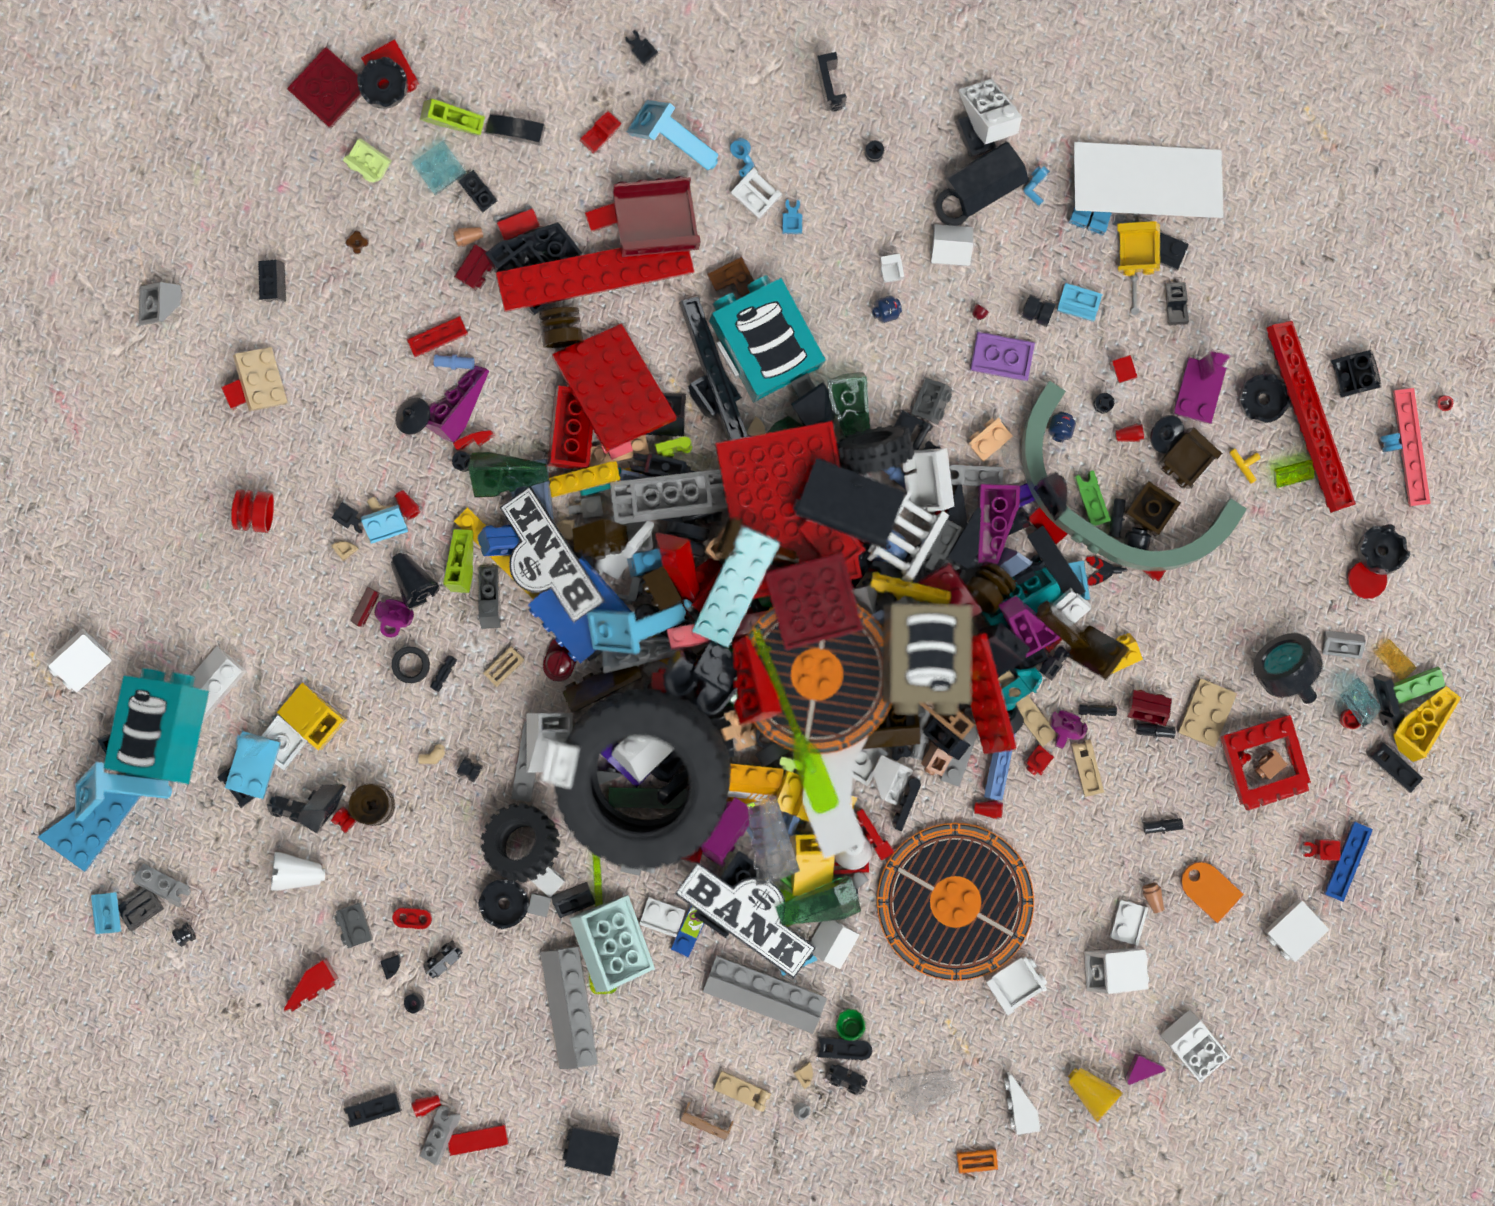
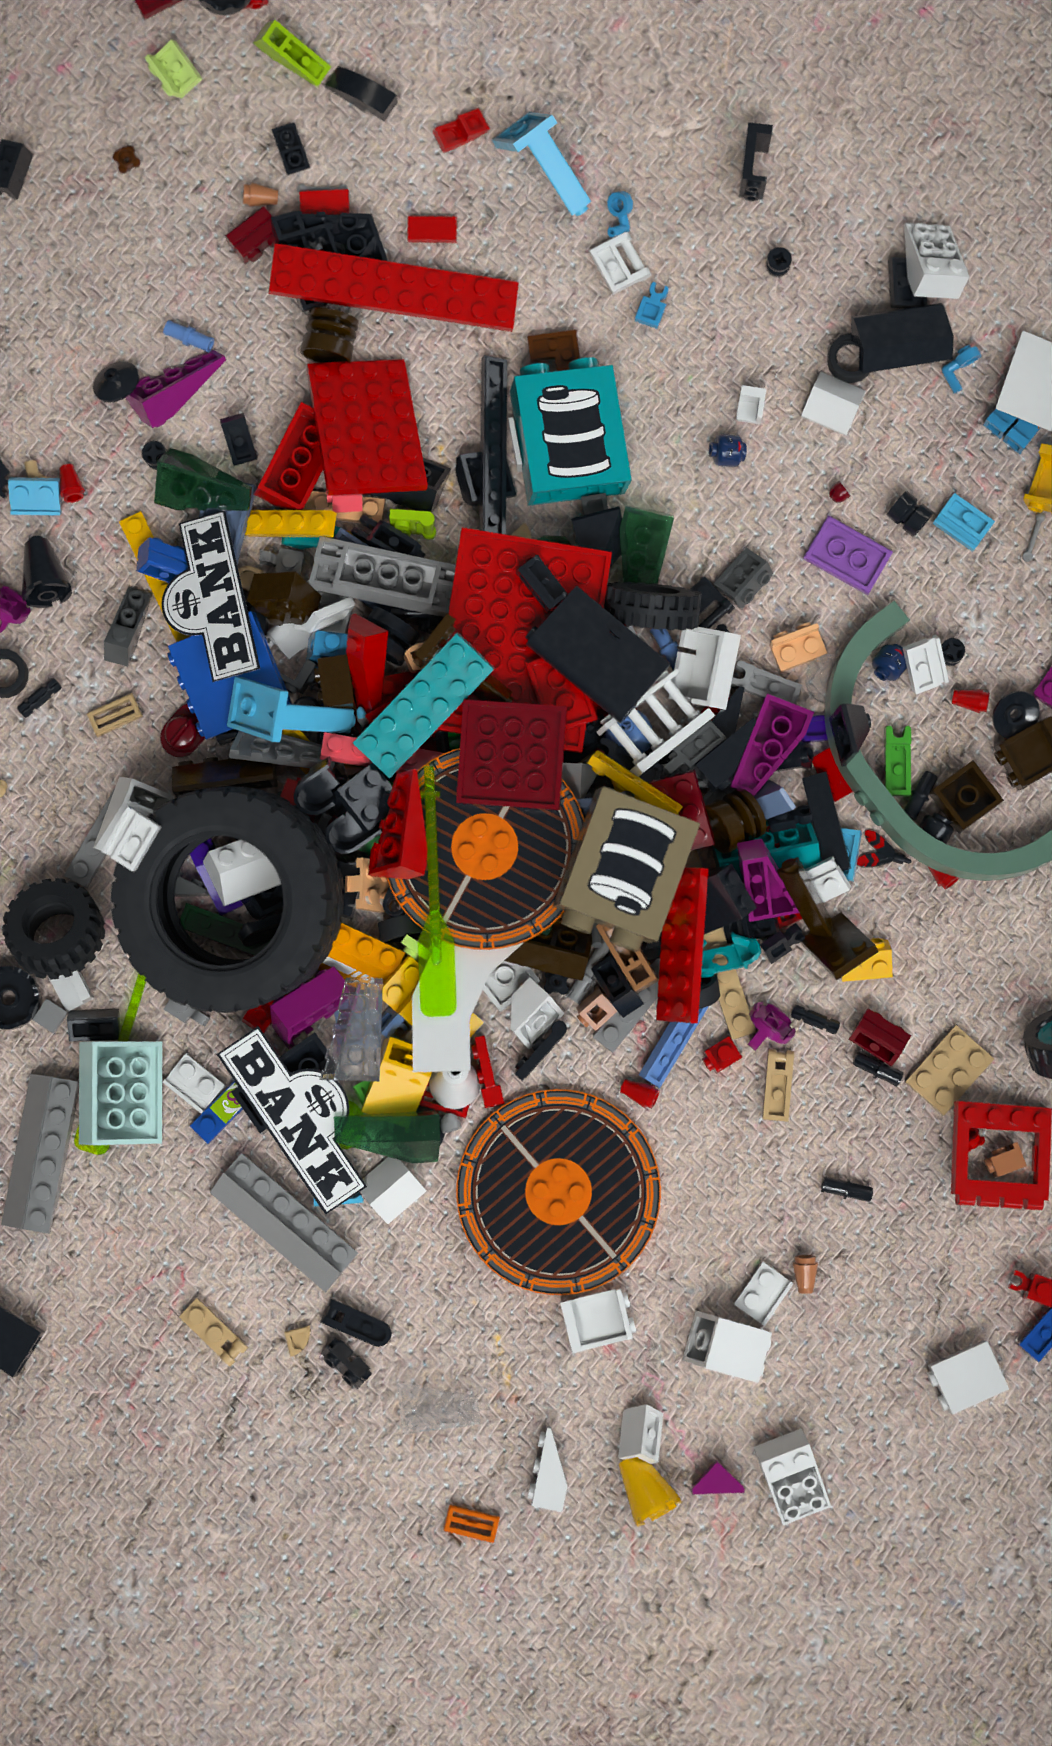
camera: 20 degrees right, 5 degrees down
red tile [407,316,468,358] -> none
clear light blue plate [412,141,466,195] -> none
lime slope [443,529,473,593] -> none
red slope [453,430,495,451] -> none
black wheel [456,757,483,783] -> none
dark red panel [612,176,701,257] -> none
black plate [625,30,659,66] -> none
medium nougat piece [680,1102,734,1140] -> none
light grey hinge [793,1103,811,1120] -> none
green hair [836,1009,866,1041] -> none
red panel [1109,355,1138,383] -> none
orange tile [1181,862,1244,923] -> none
none -> black slope [220,412,257,466]
none -> black hinge [516,555,568,613]
none -> white panel [618,1404,663,1464]
none -> white plate [903,635,949,695]

